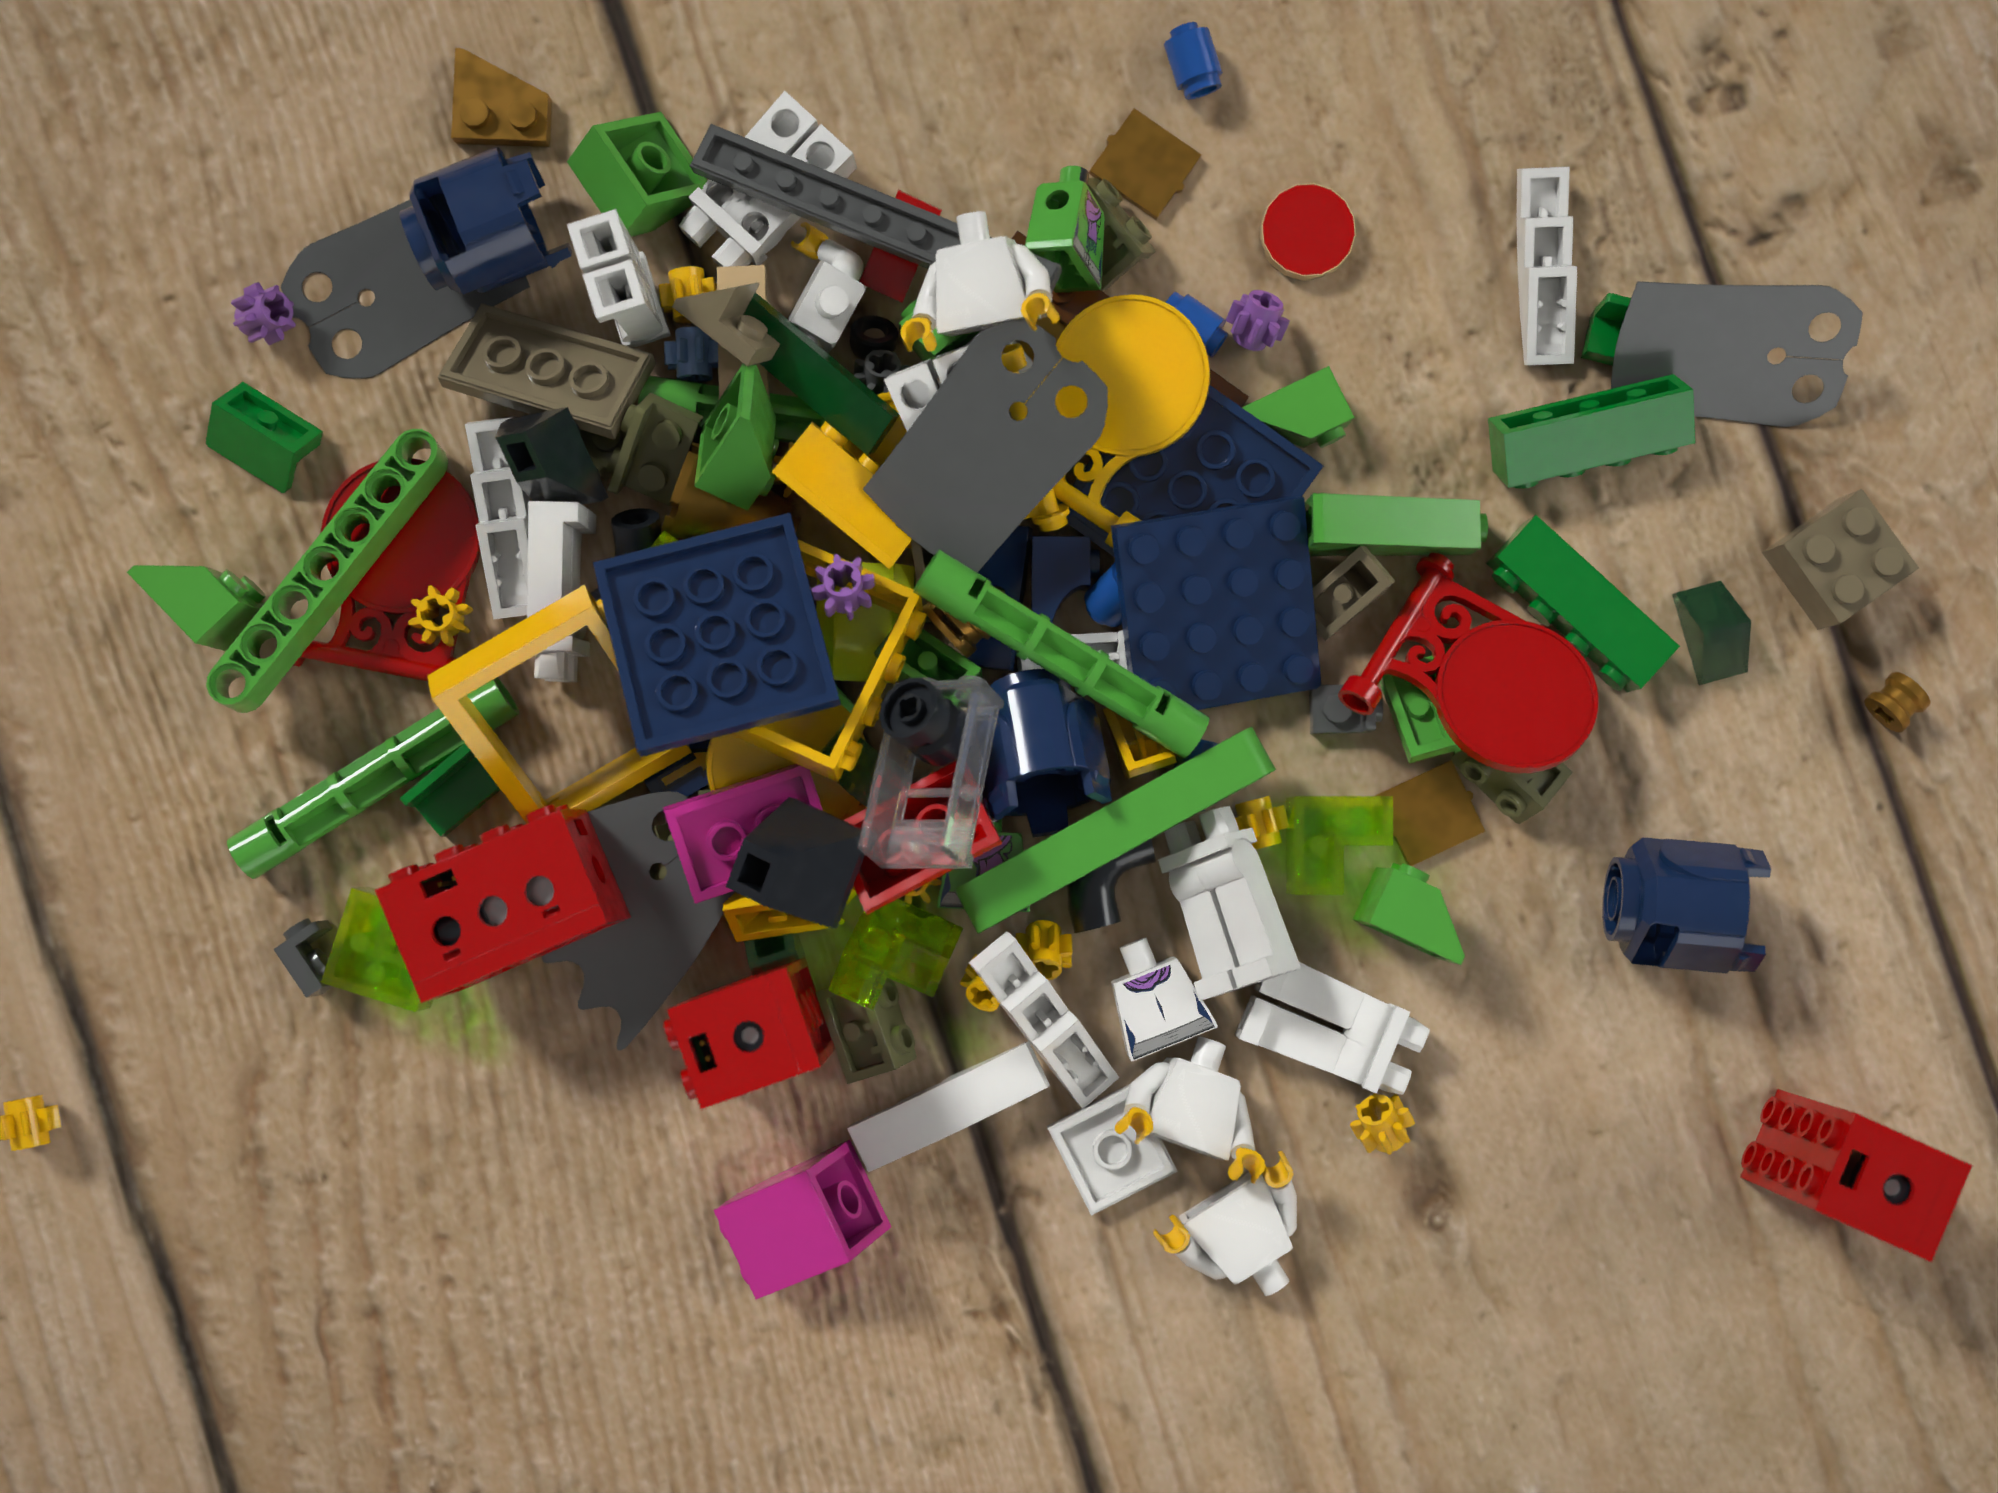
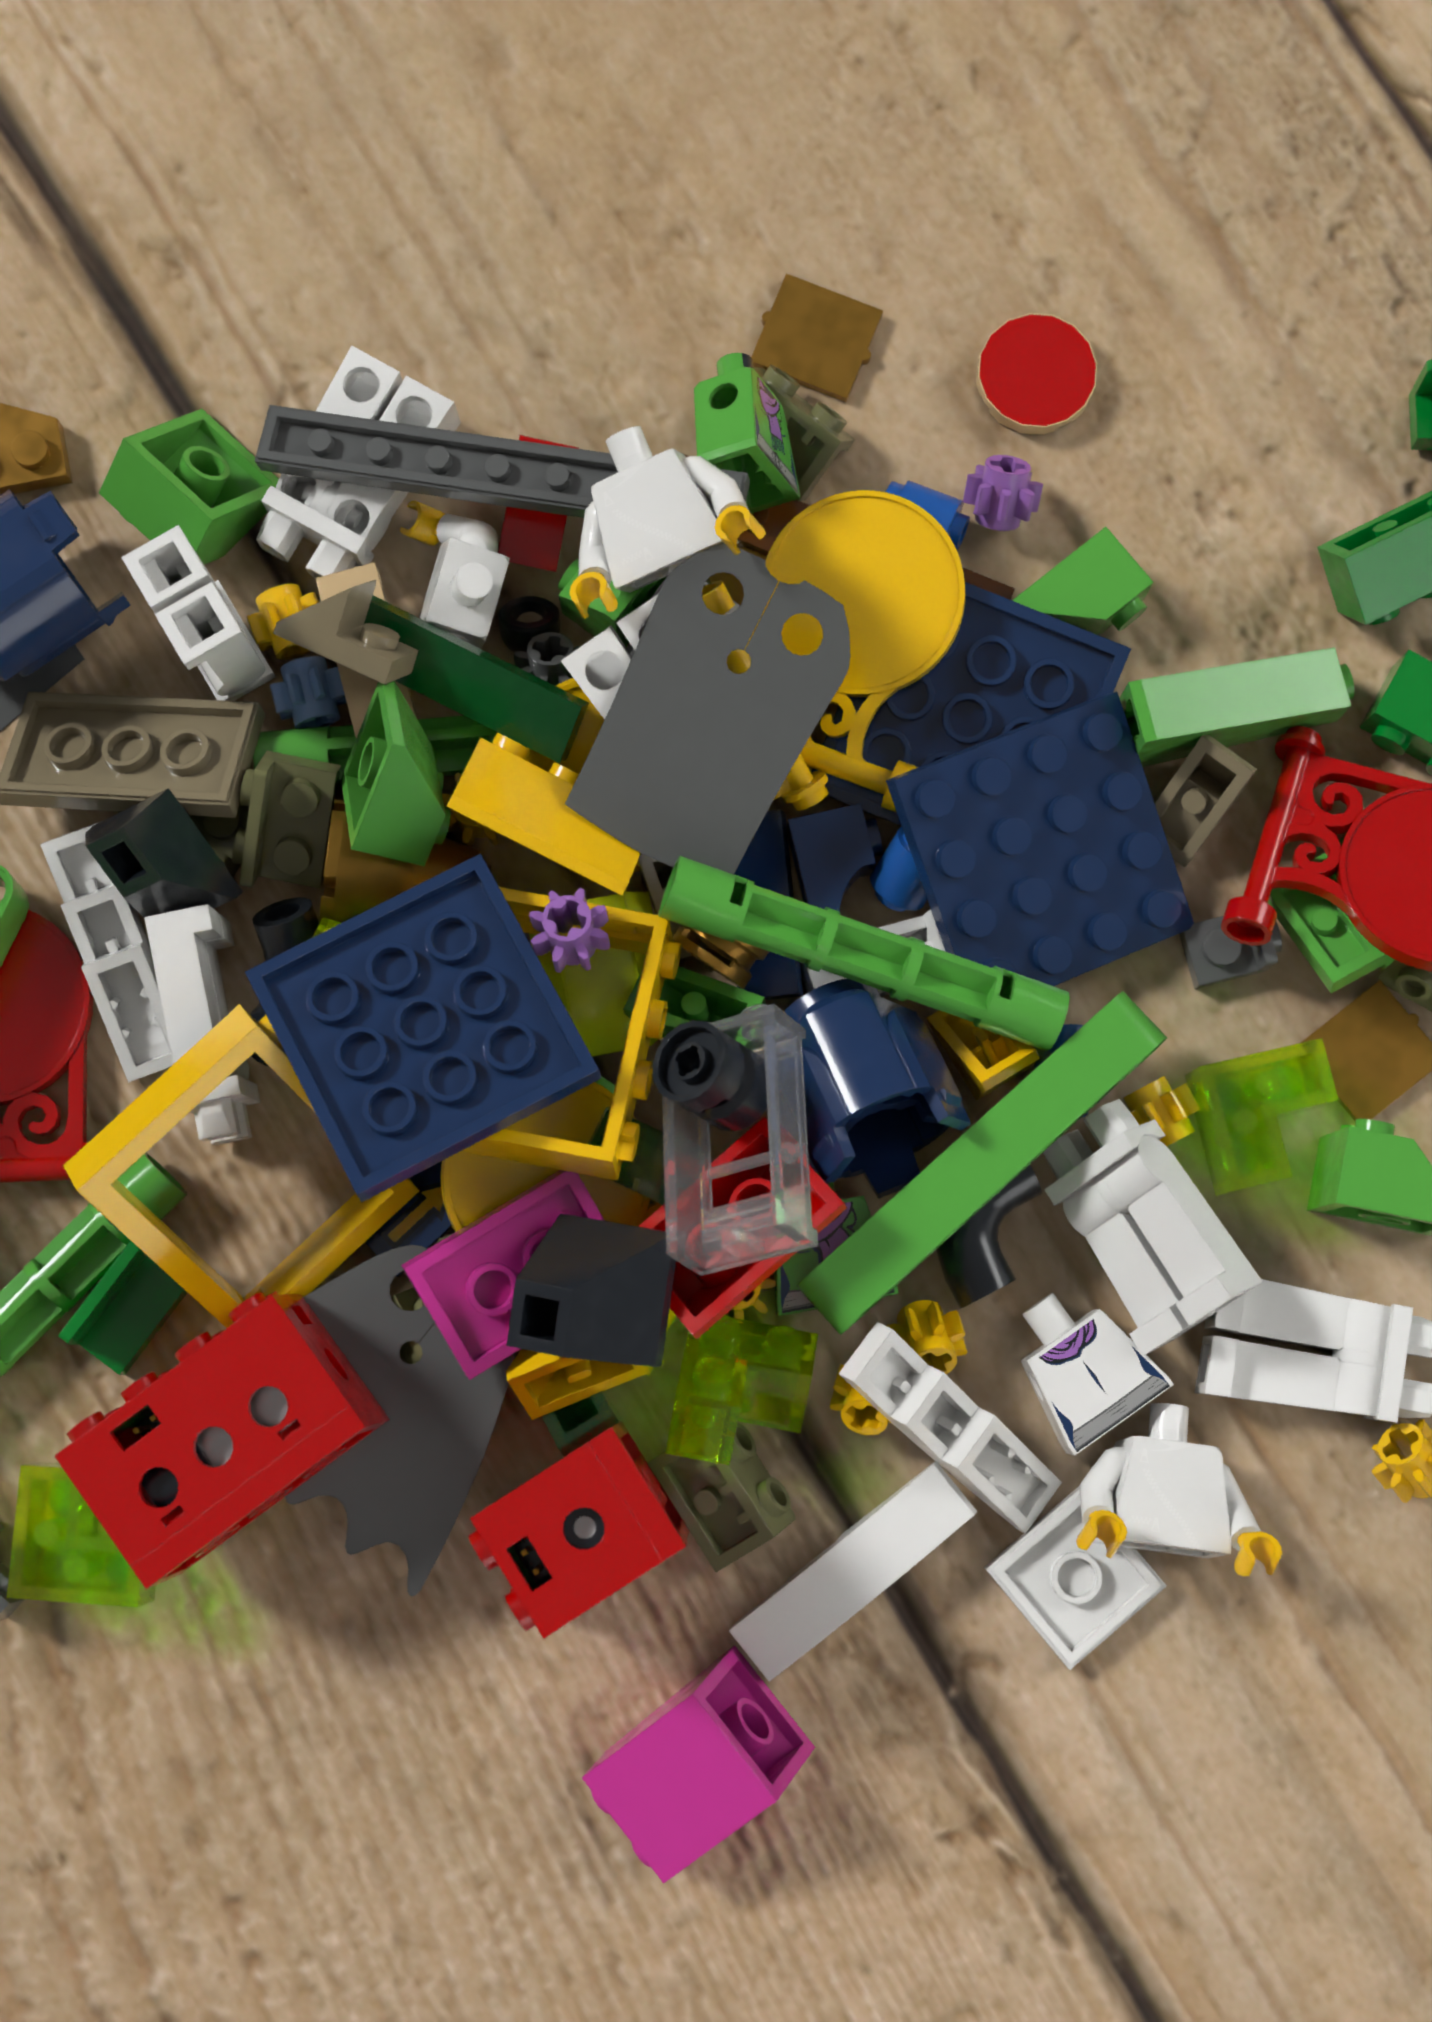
camera: 10 degrees left, 5 degrees down
yellow gear [408,585,473,647] -> none
white torso [1153,1151,1297,1296] -> none
blue brick [1164,22,1223,100] -> none
white slope [1517,167,1577,365] -> none

